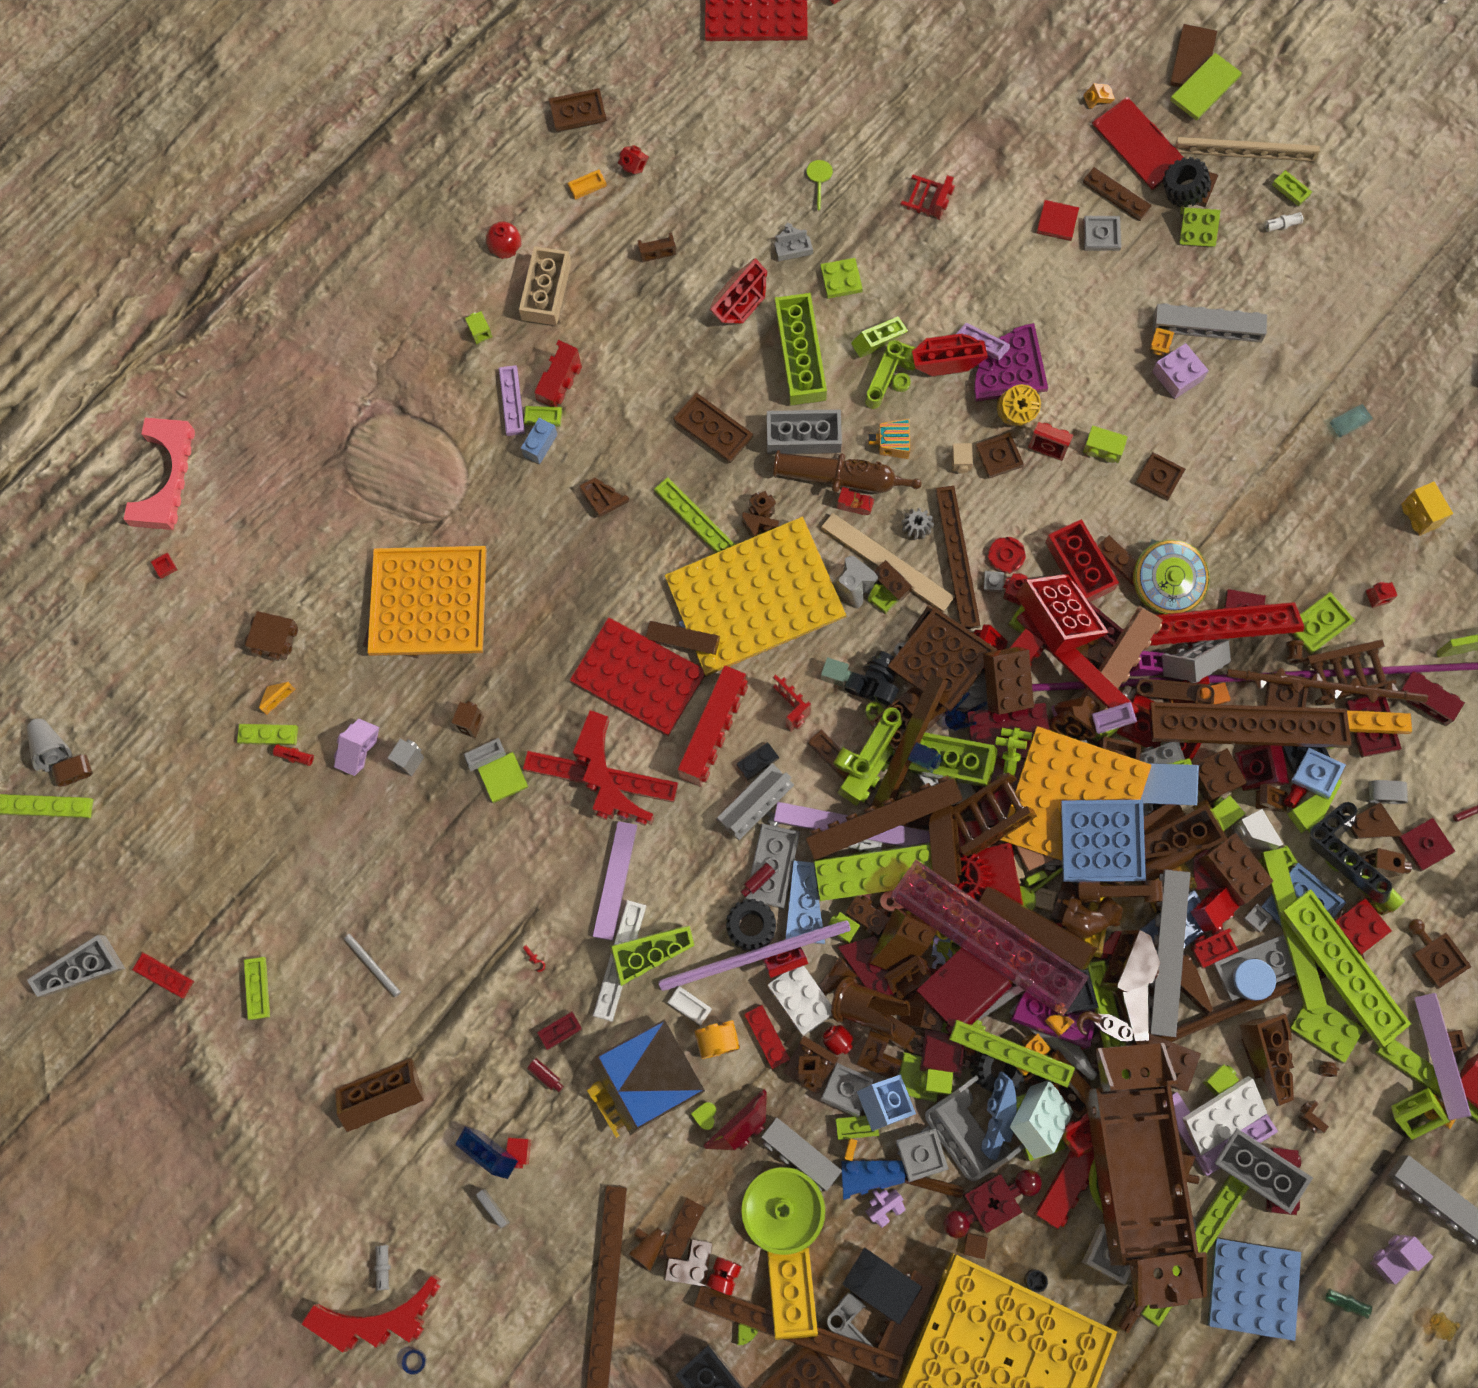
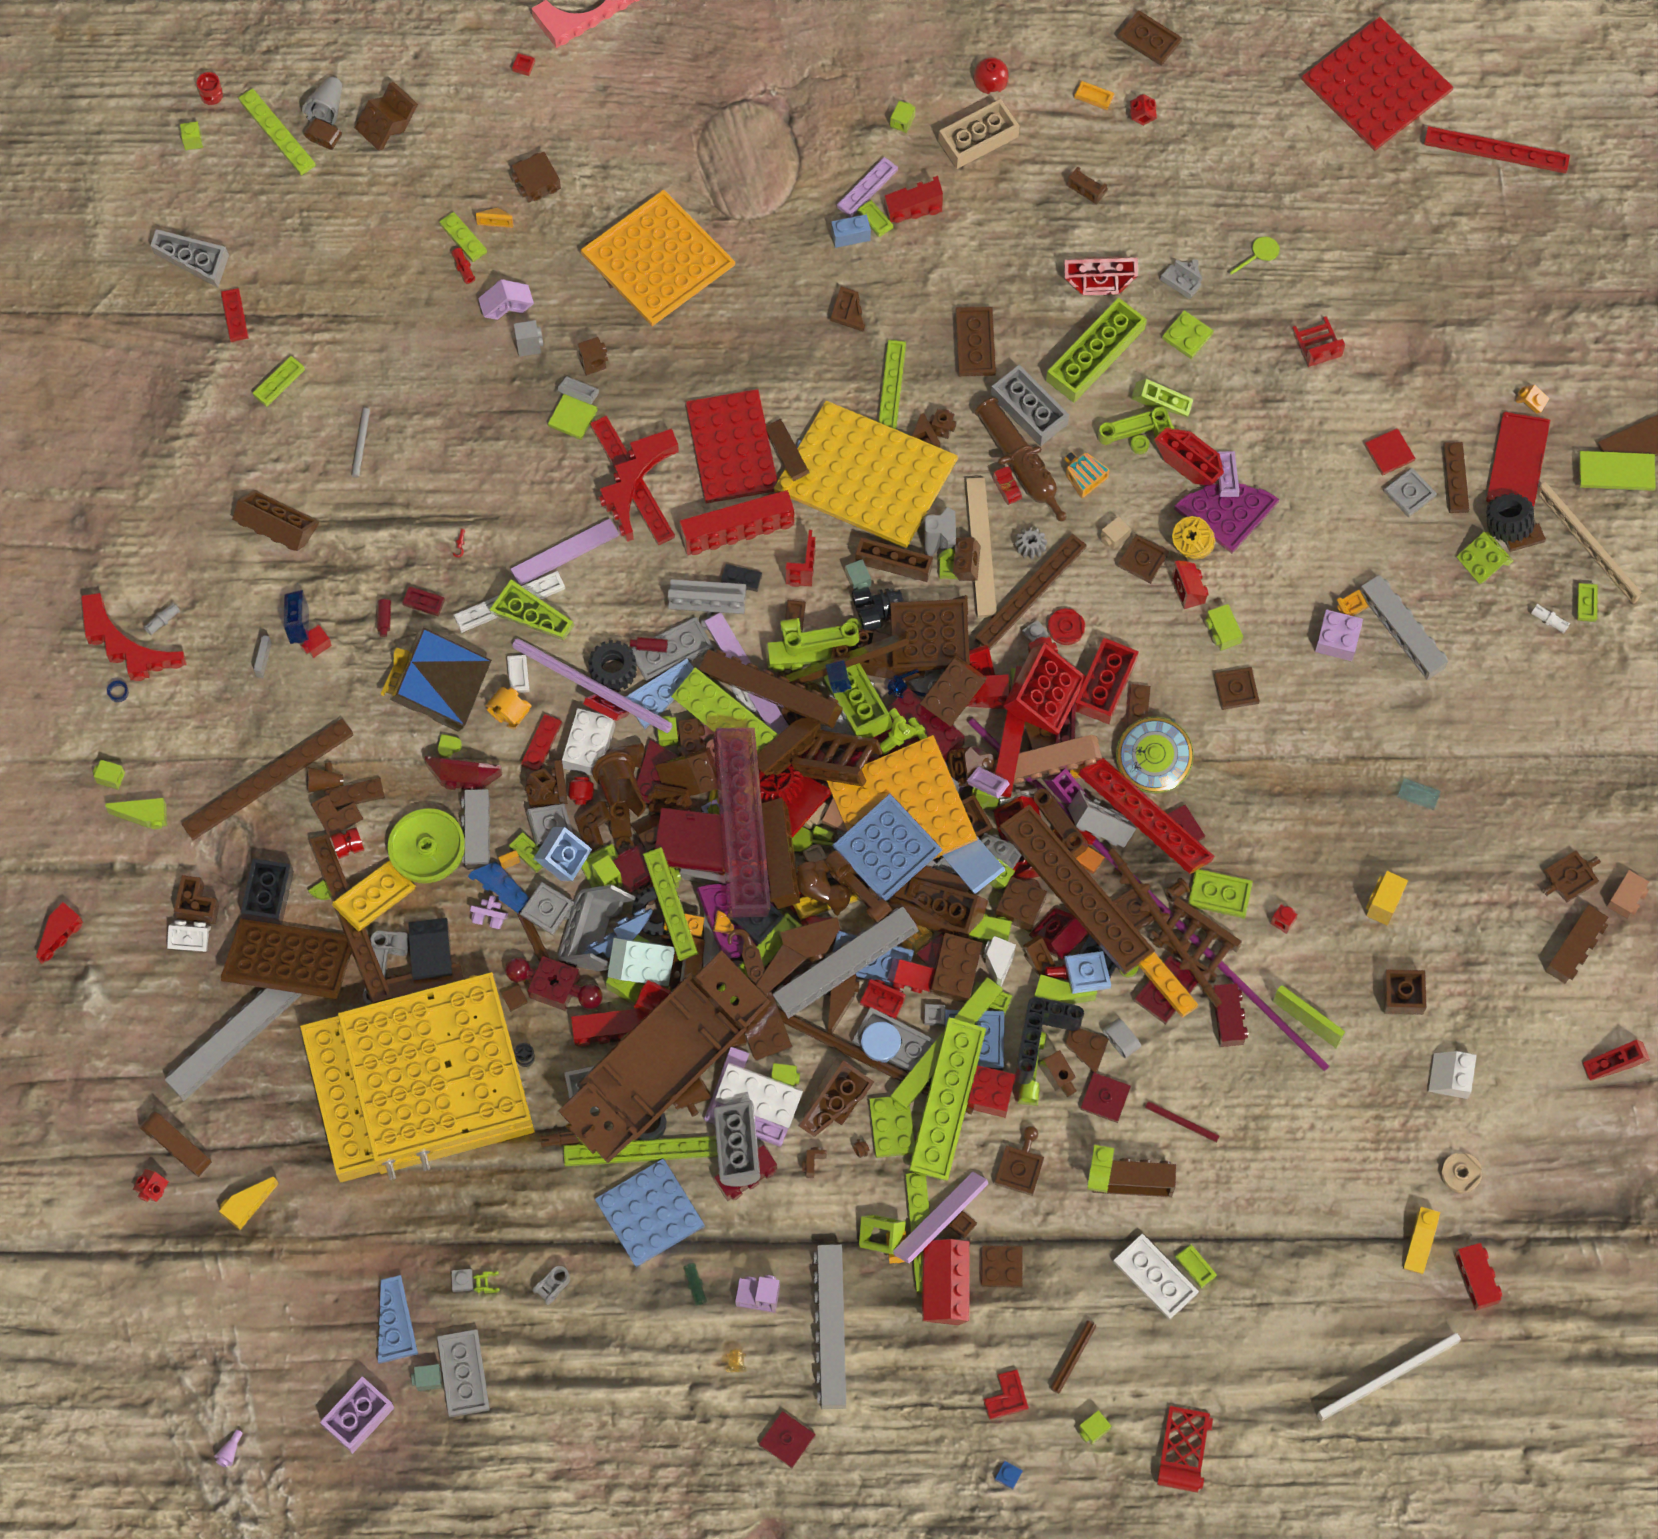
camera: 45 degrees right, 5 degrees down
none -> reddish brown bracket [355,82,418,151]
none -> reddish brown brick [855,538,933,582]

